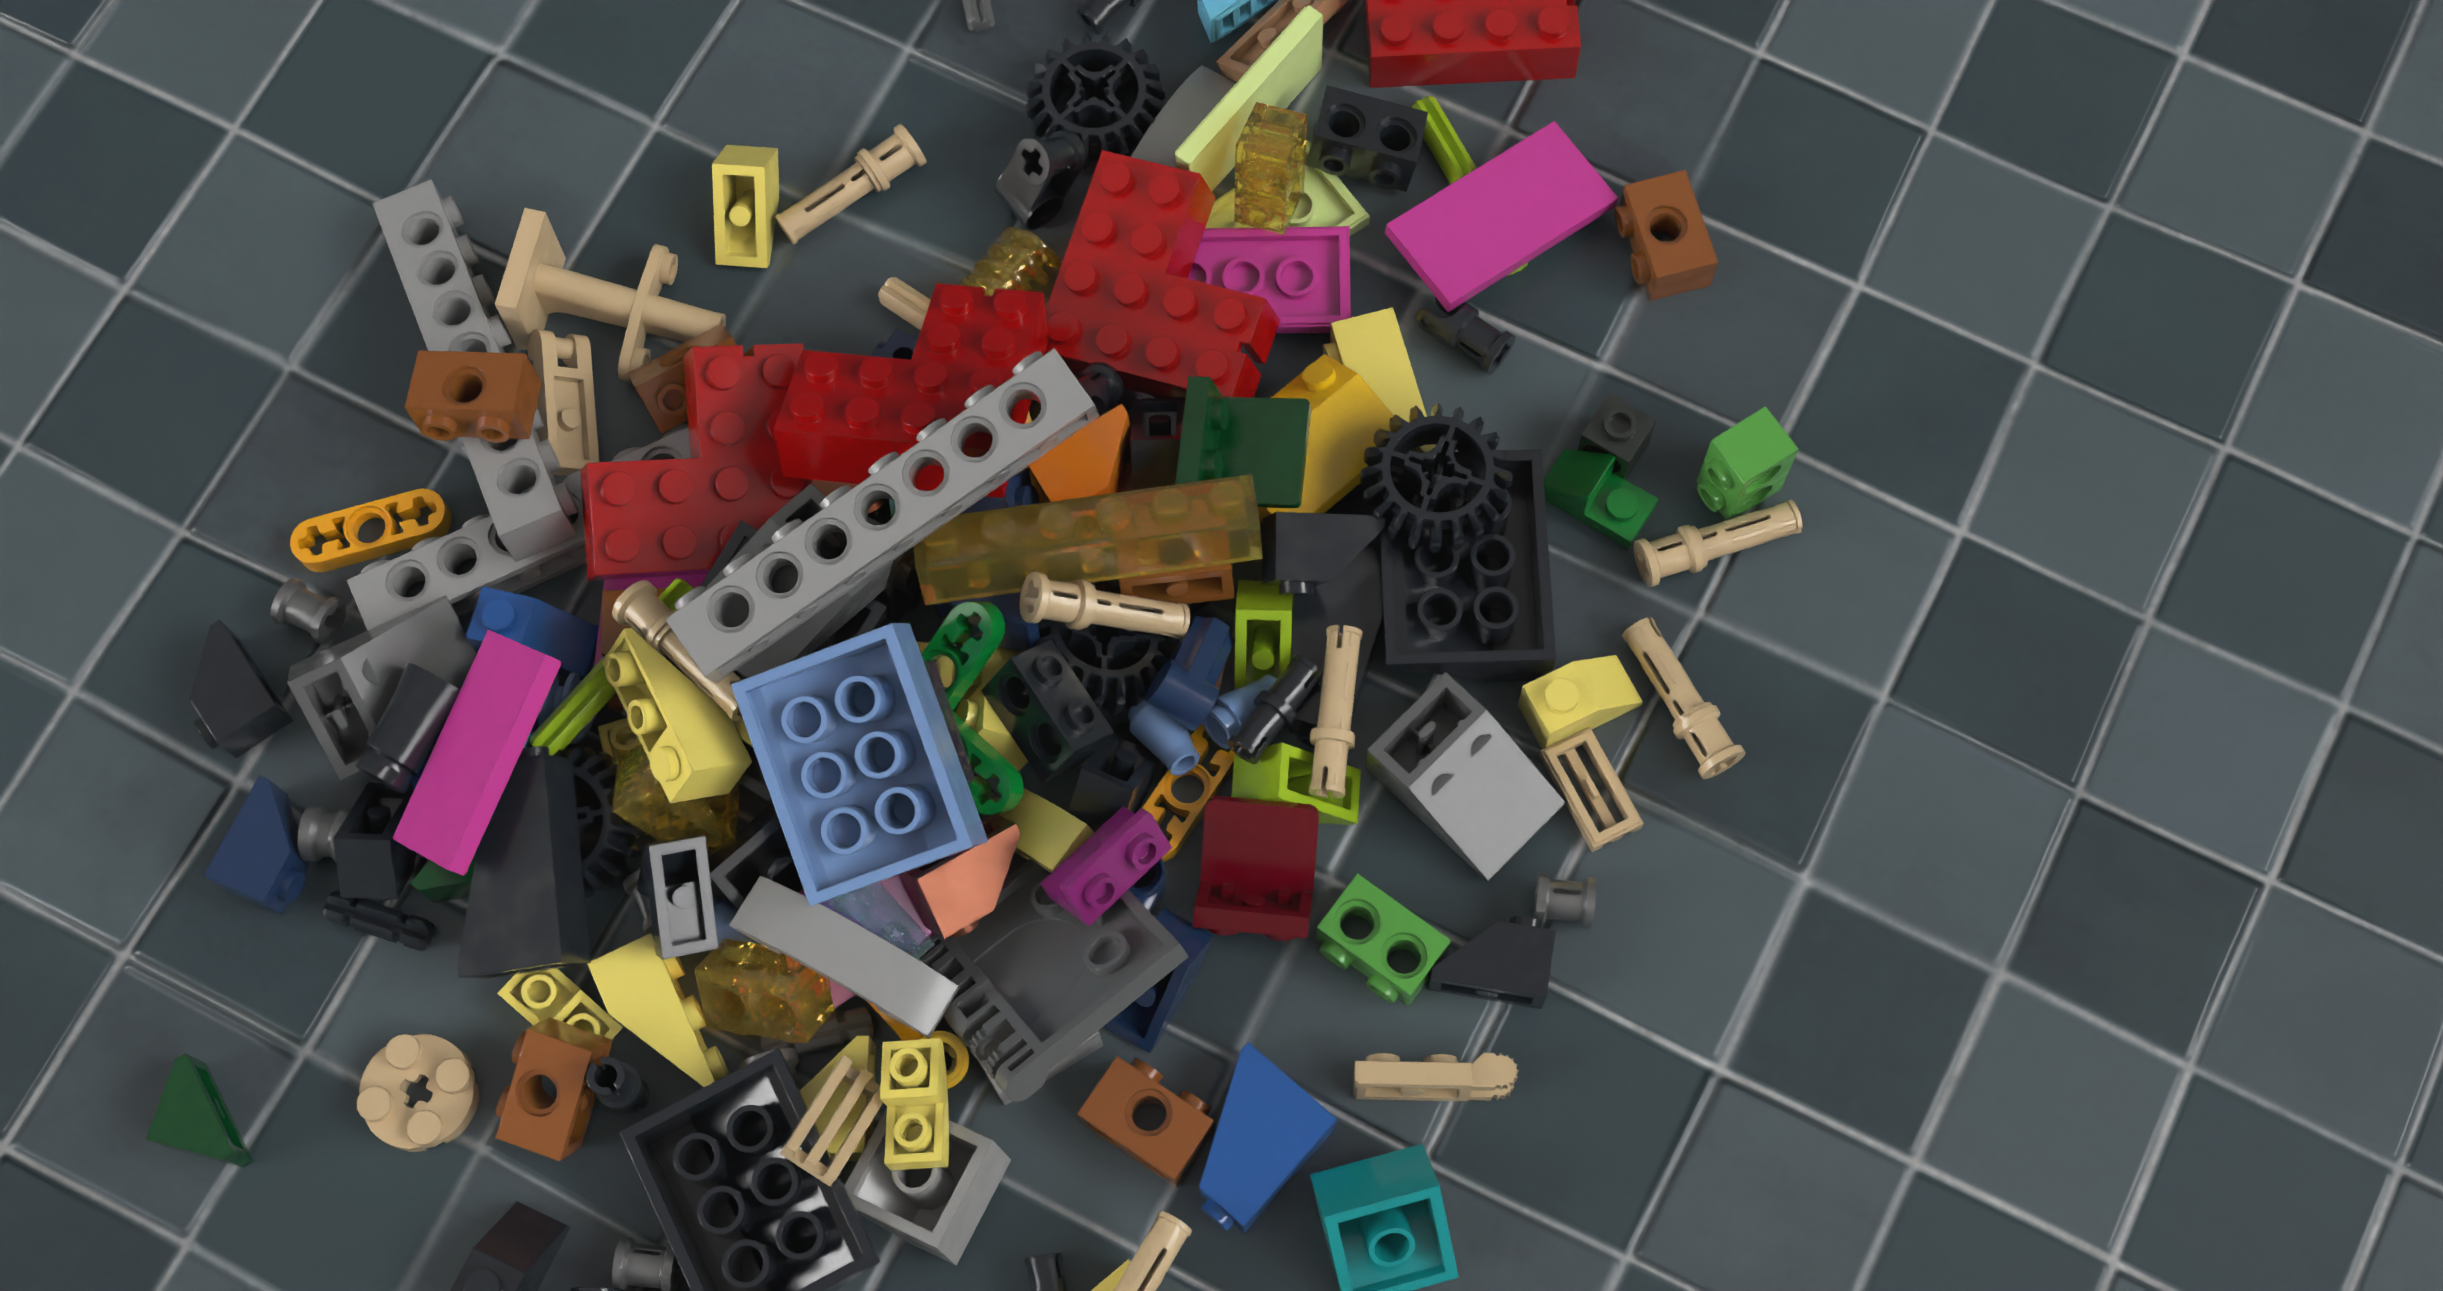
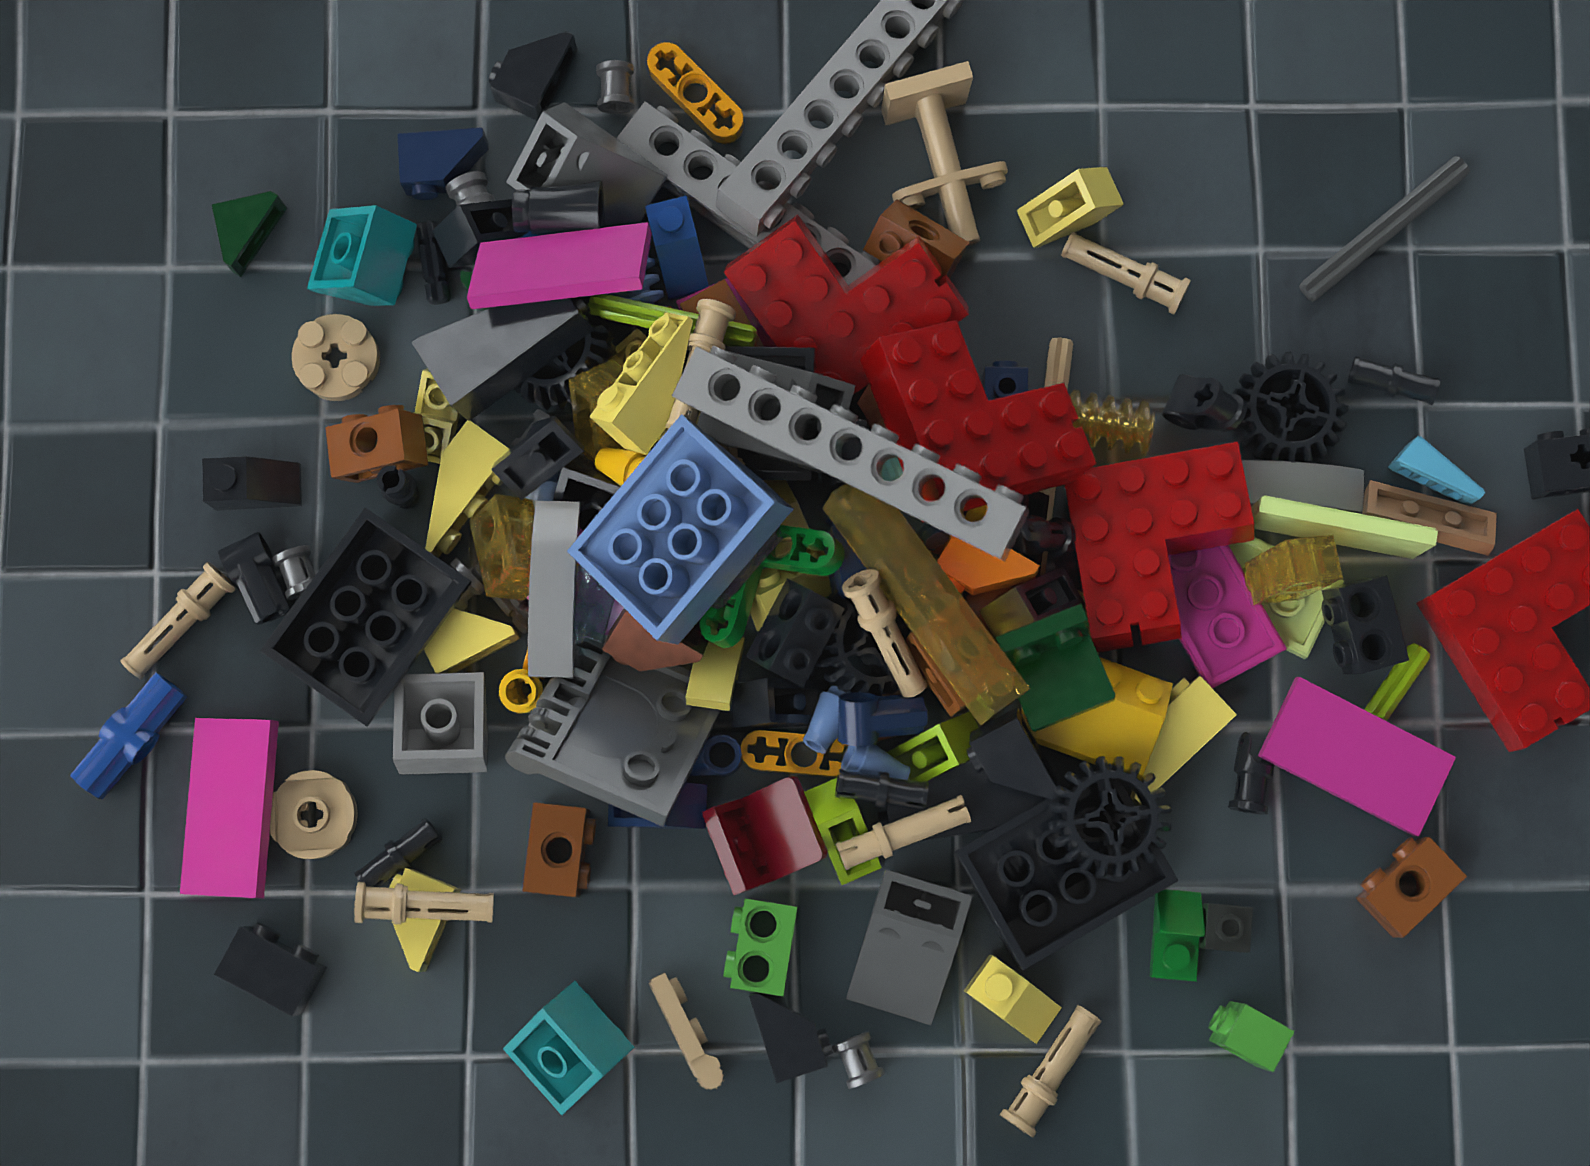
camera: 60 degrees right, 10 degrees up
dark orange brick [405,350,542,443] -> none
tan plate [527,329,599,476] -> none
tan tile [780,1055,883,1186] -> none
light yellow slope [880,1038,949,1171] -> none
magenta bracket [1041,806,1172,926] -> none
blue slope [1199,1042,1337,1234] -> none
tan tile [1539,727,1644,853] -> none
tan pin [1633,499,1803,587] -> none
none -> teal slope [307,205,417,306]
none -> yellow cone [595,447,648,486]

